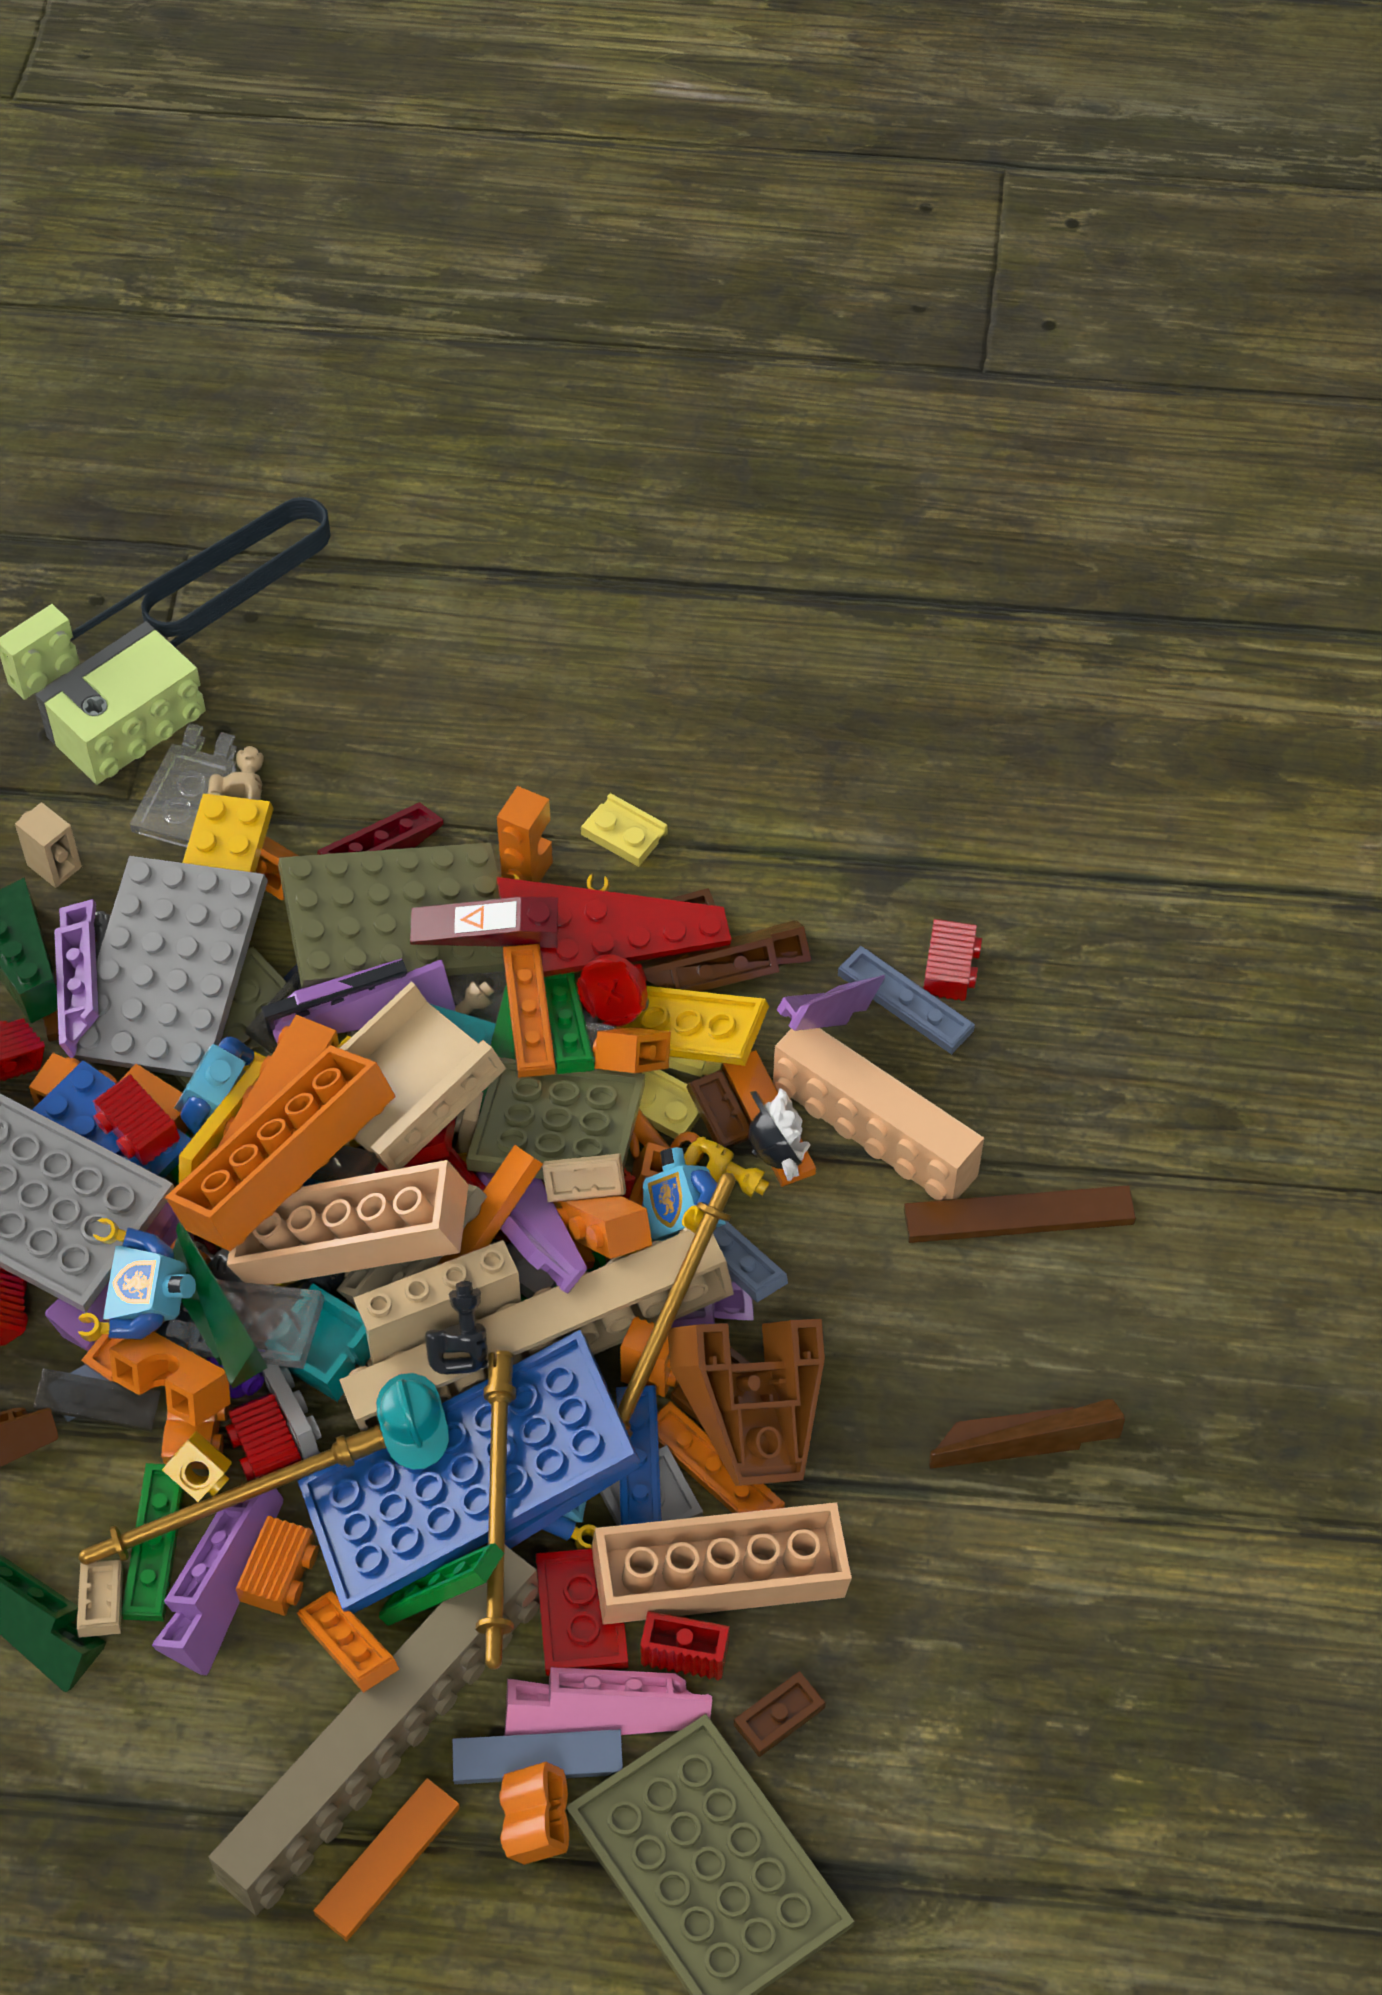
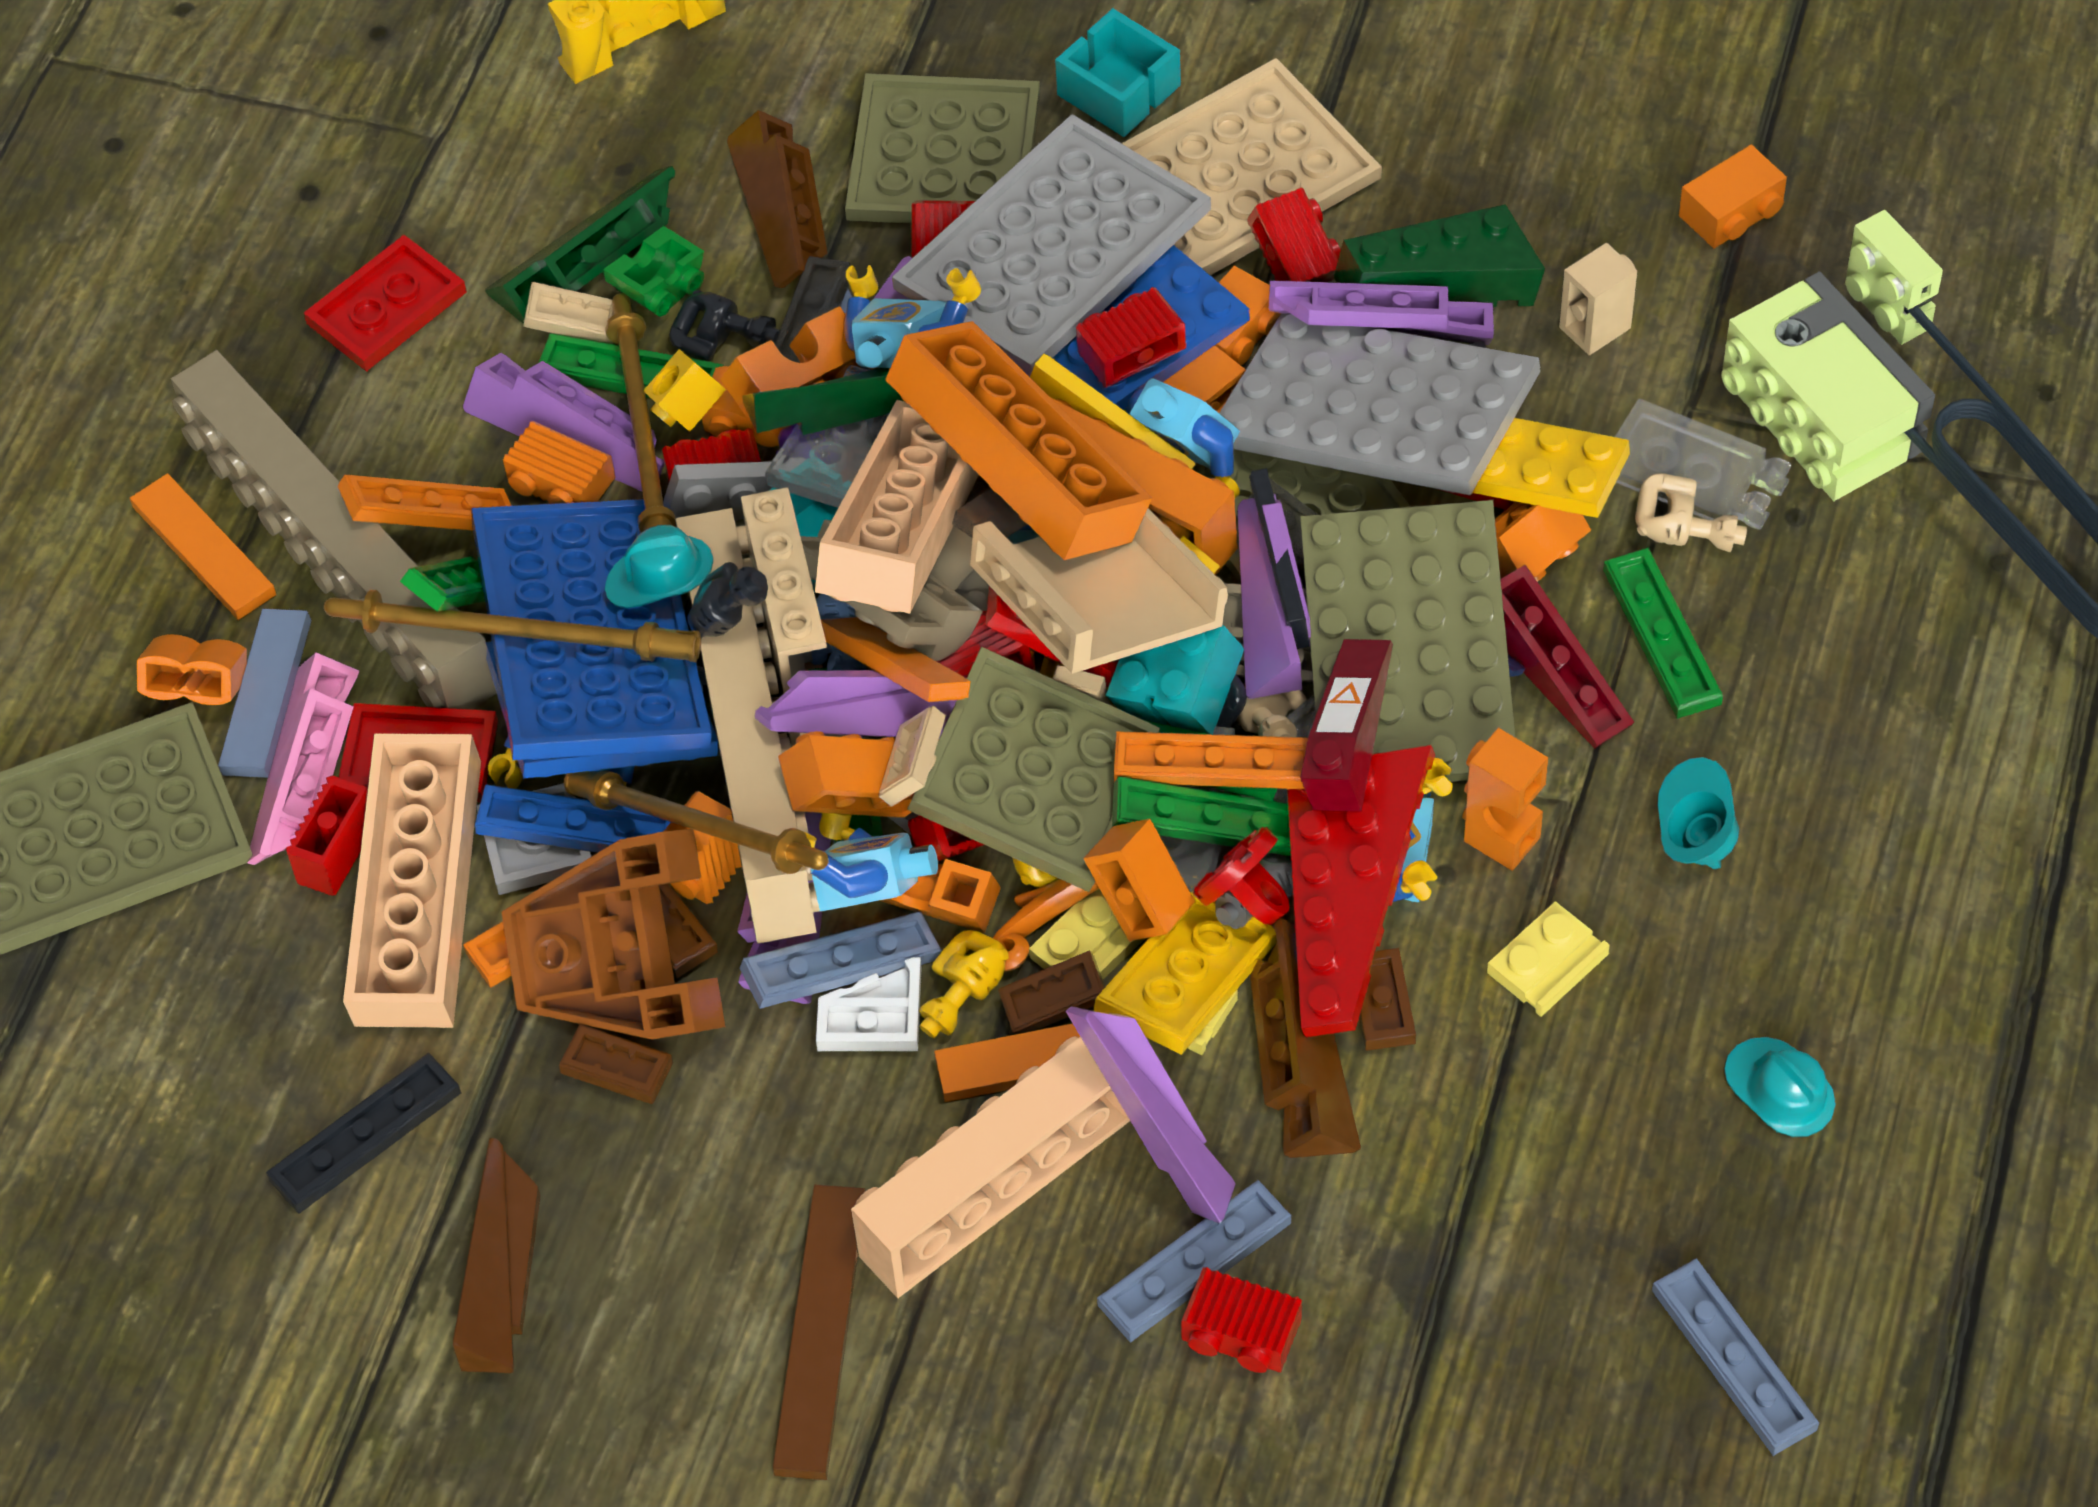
camera: 105 degrees right, 0 degrees up
reddish brown plate [734,1671,826,1757] -> none
hair [748,1089,810,1181] -> none
none -> black tile [266,1052,462,1214]
none -> red plate [304,235,467,372]
none -> reddish brown plate [559,1024,673,1105]
none -> green cylinder [603,226,704,317]
none -> black piece [669,290,782,362]
none -> white wing [816,957,922,1051]
none -> green tile [1603,548,1723,719]
none -> sand blue tile [1652,1258,1819,1456]
none -> teal piece [1658,757,1739,869]
none -> teal piece [1724,1037,1836,1137]

